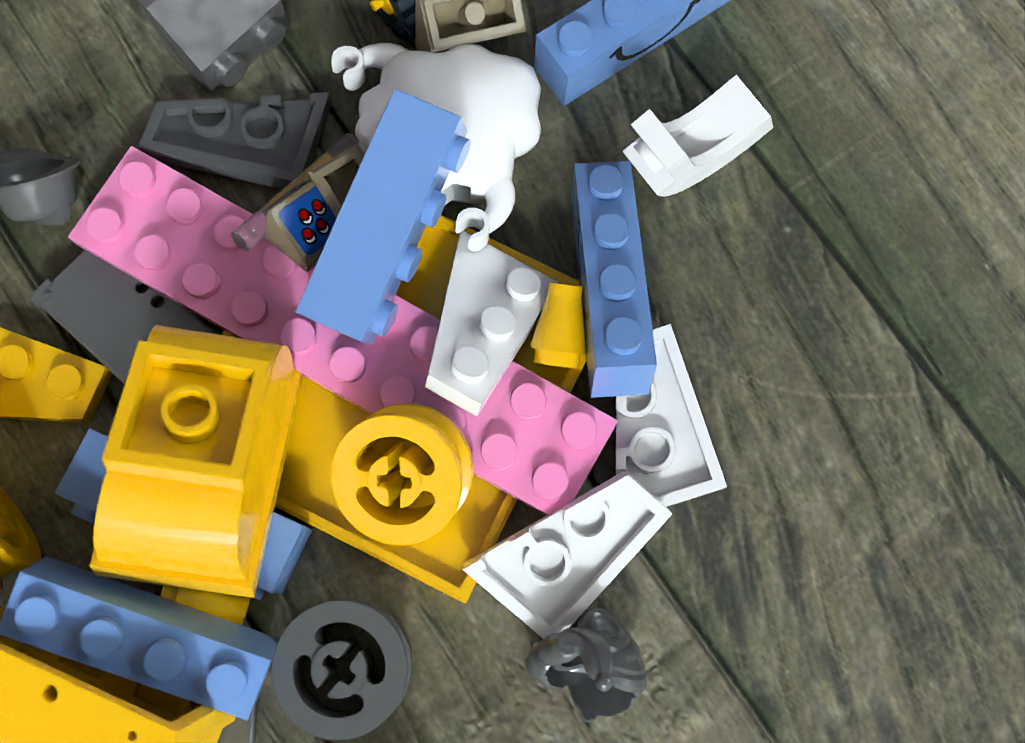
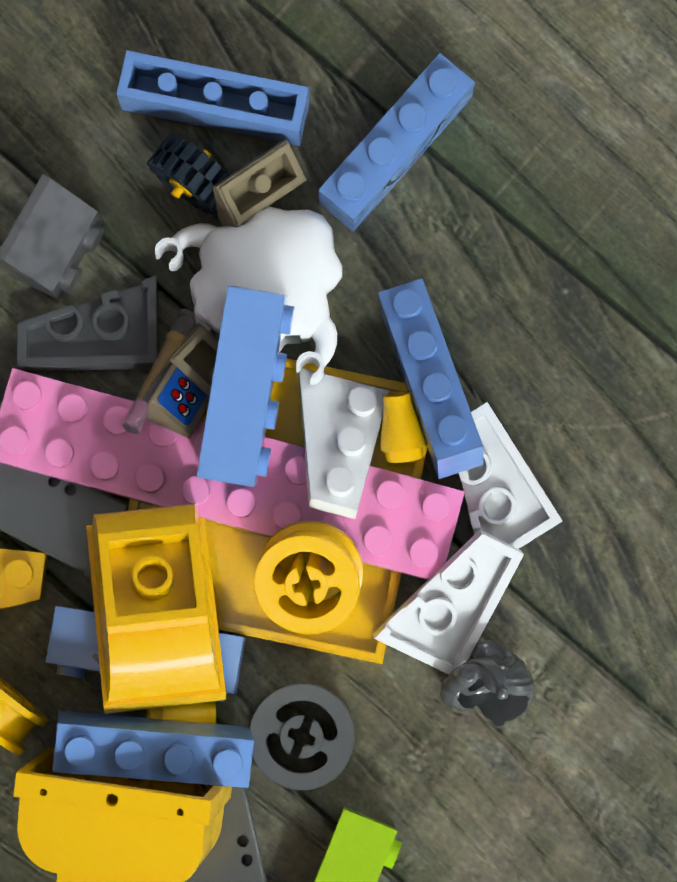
camera: 10 degrees left, 5 degrees up
white arch [623,75,773,197] -> none

